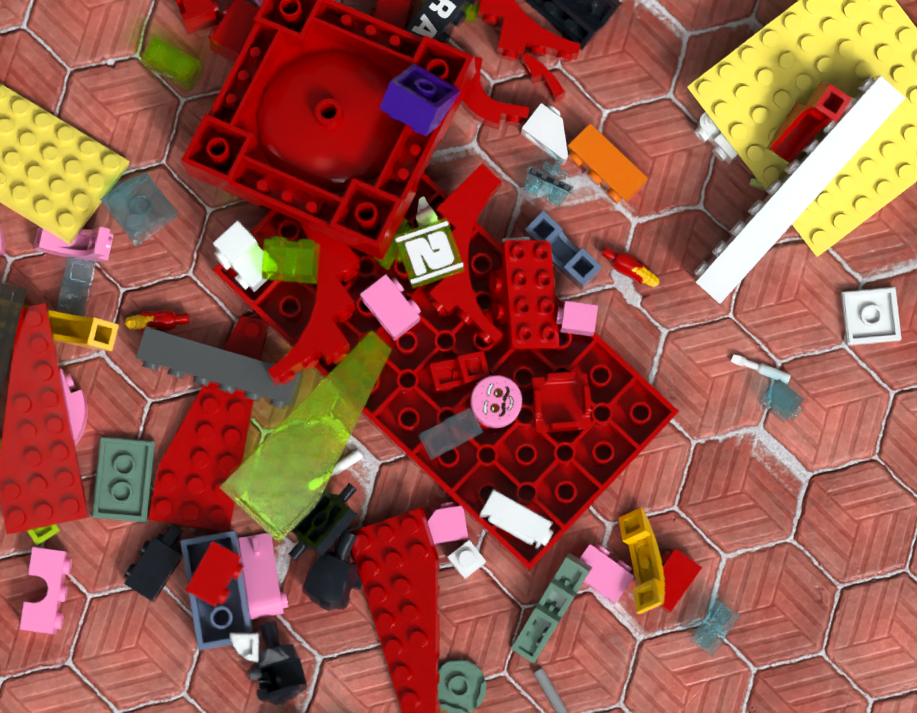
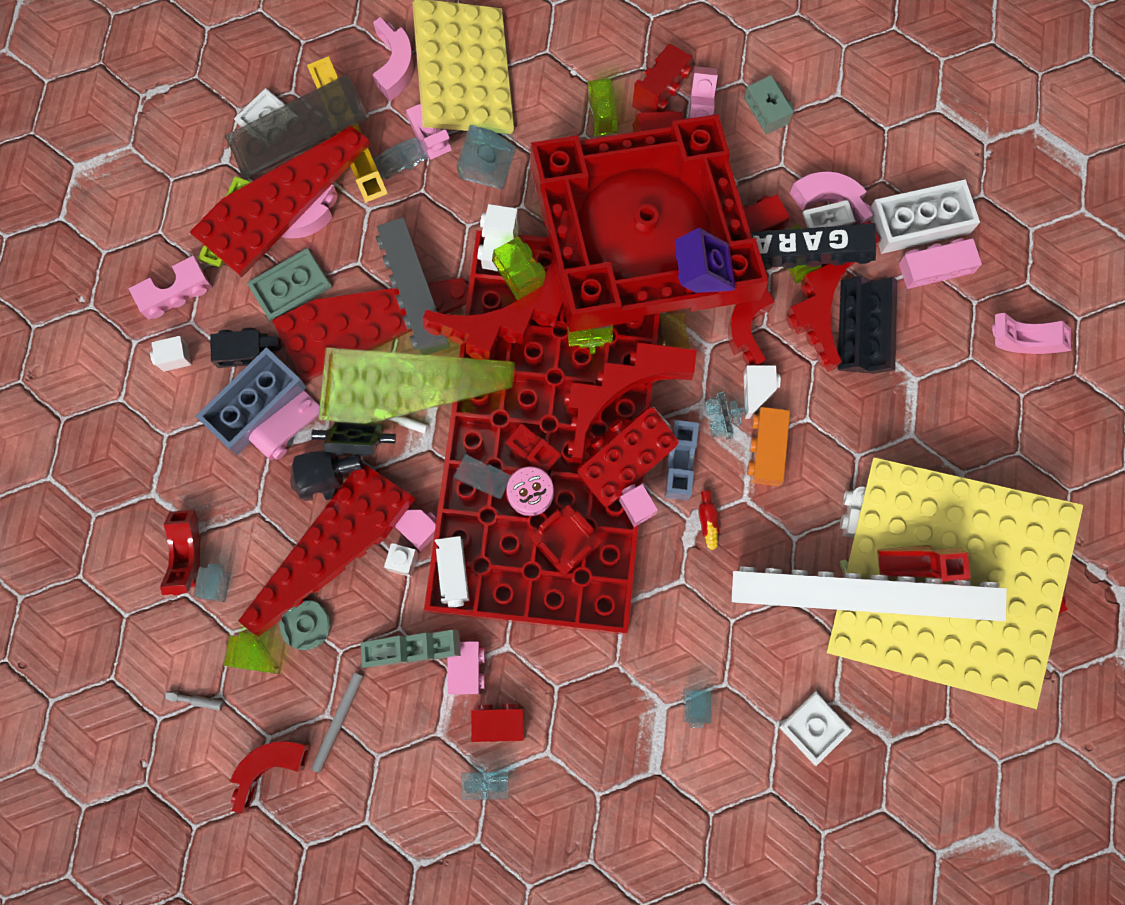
camera: 60 degrees right, 5 degrees down
red piece [125,309,190,333] -> none
red brick [185,541,245,608] -> none
white tile [230,633,259,662] -> none
black piece [247,621,307,705] -> none
bright pink brick [360,275,421,341] -> none
tile [394,218,465,289] -> none
white piece [416,196,445,233] -> none
red slope [521,53,565,103] -> none
yellow slope [618,507,665,614] -> none
white piece [731,354,791,384] -> none
none -> white brick [150,336,192,372]
none -> clear yellow slope [660,313,690,349]

